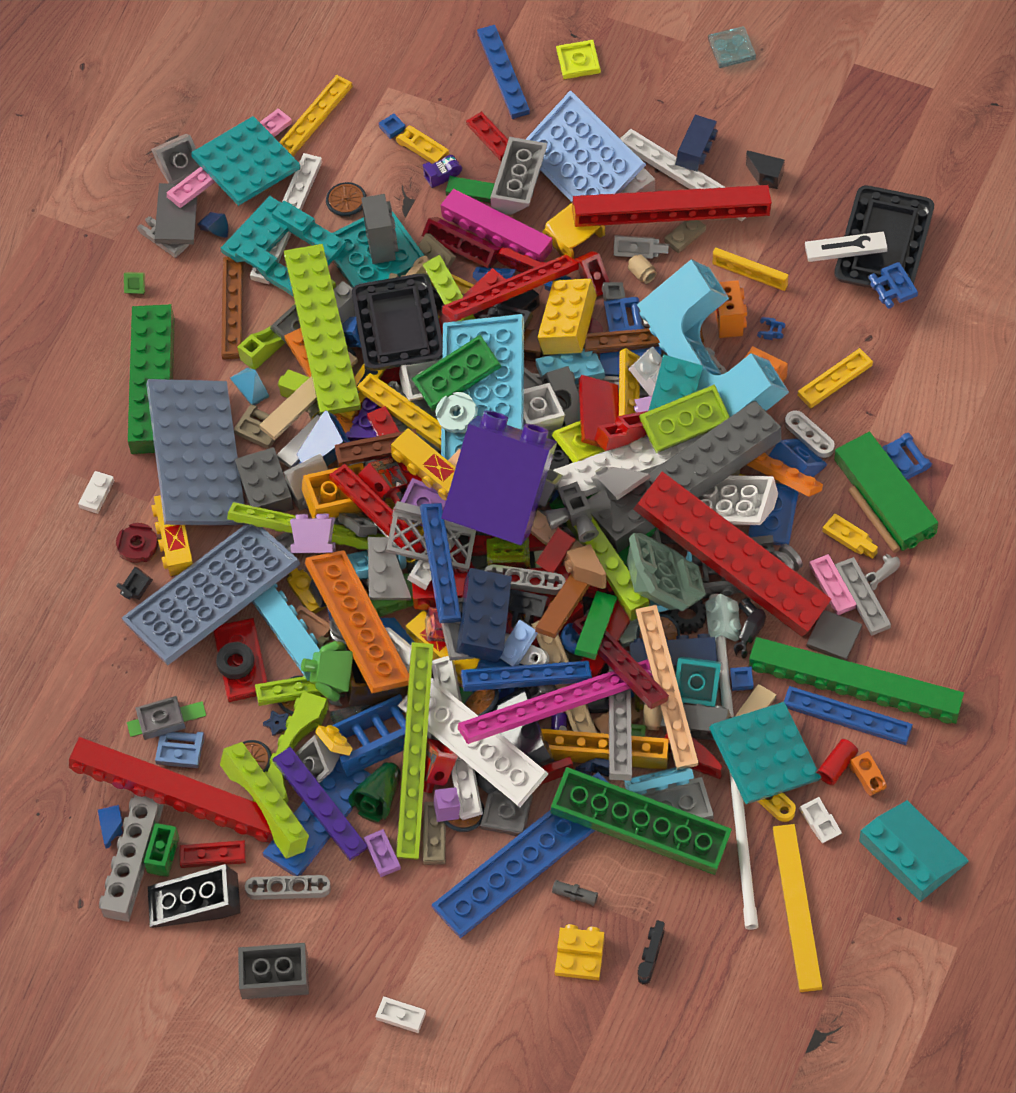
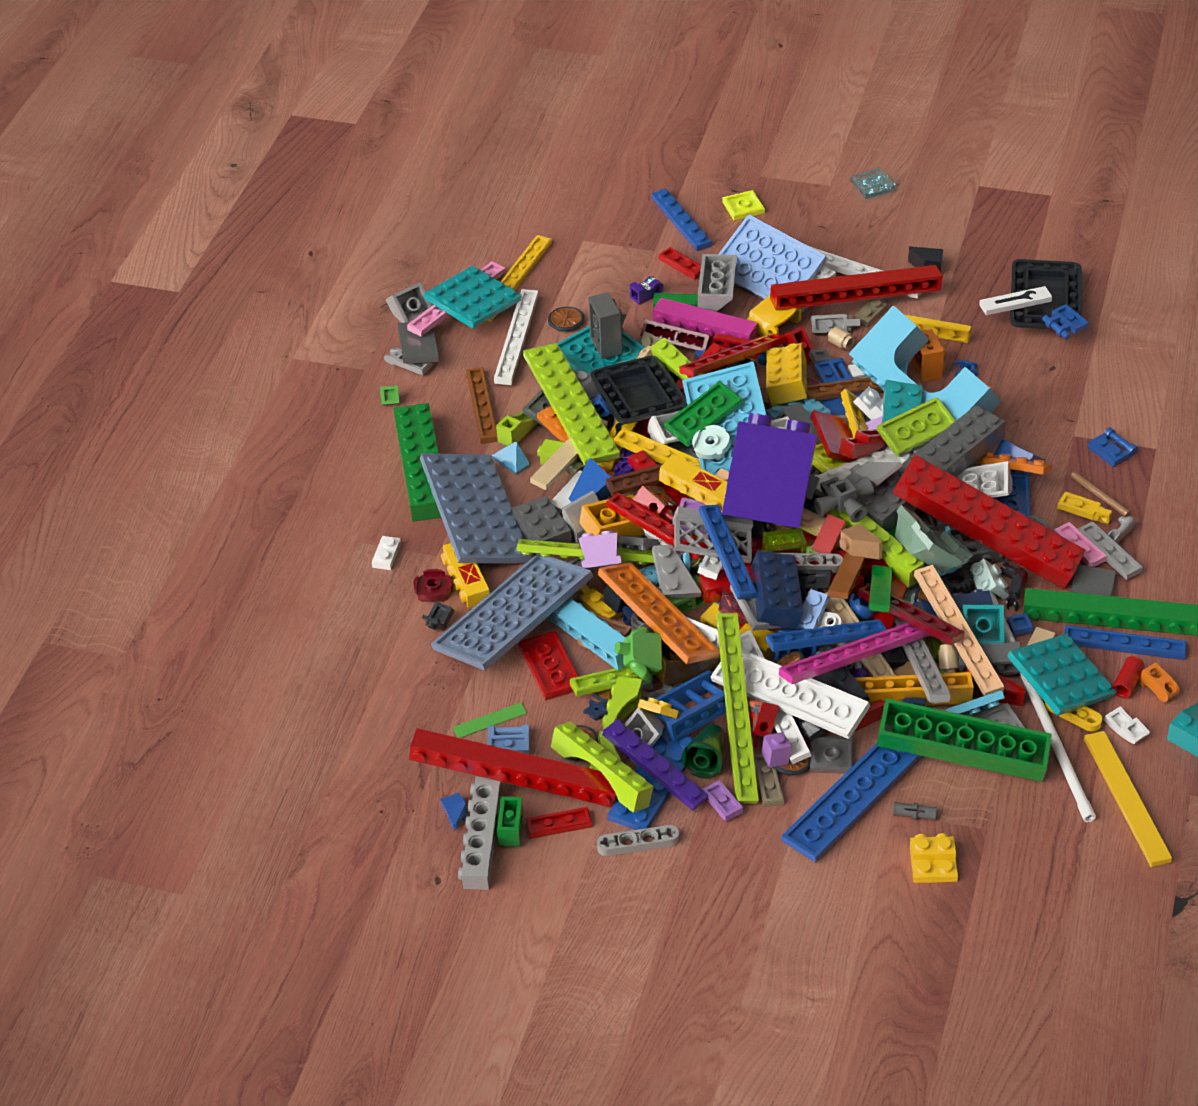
camera: 10 degrees left, 15 degrees down
flat silver tile [135,696,186,740] -> none
black slope [148,864,241,928] -> none
dark blue tile [197,212,228,238] -> none
black tyre [216,642,254,679] -> none
teal piece [220,196,347,296] -> none
dark tan plate [234,404,276,449] -> none
dark grey brick [238,943,309,999] -> none
white plate [375,996,426,1033] -> none
blue plate [379,113,406,139] -> none
yellow plate [396,125,449,164] -> none
black hinge [637,920,665,985] -> none
dark blue brick [675,114,718,172] -> none
white plate [785,411,834,458] -> none
yellow plate [797,348,873,409] -> none
green brick [834,431,938,551] -> none

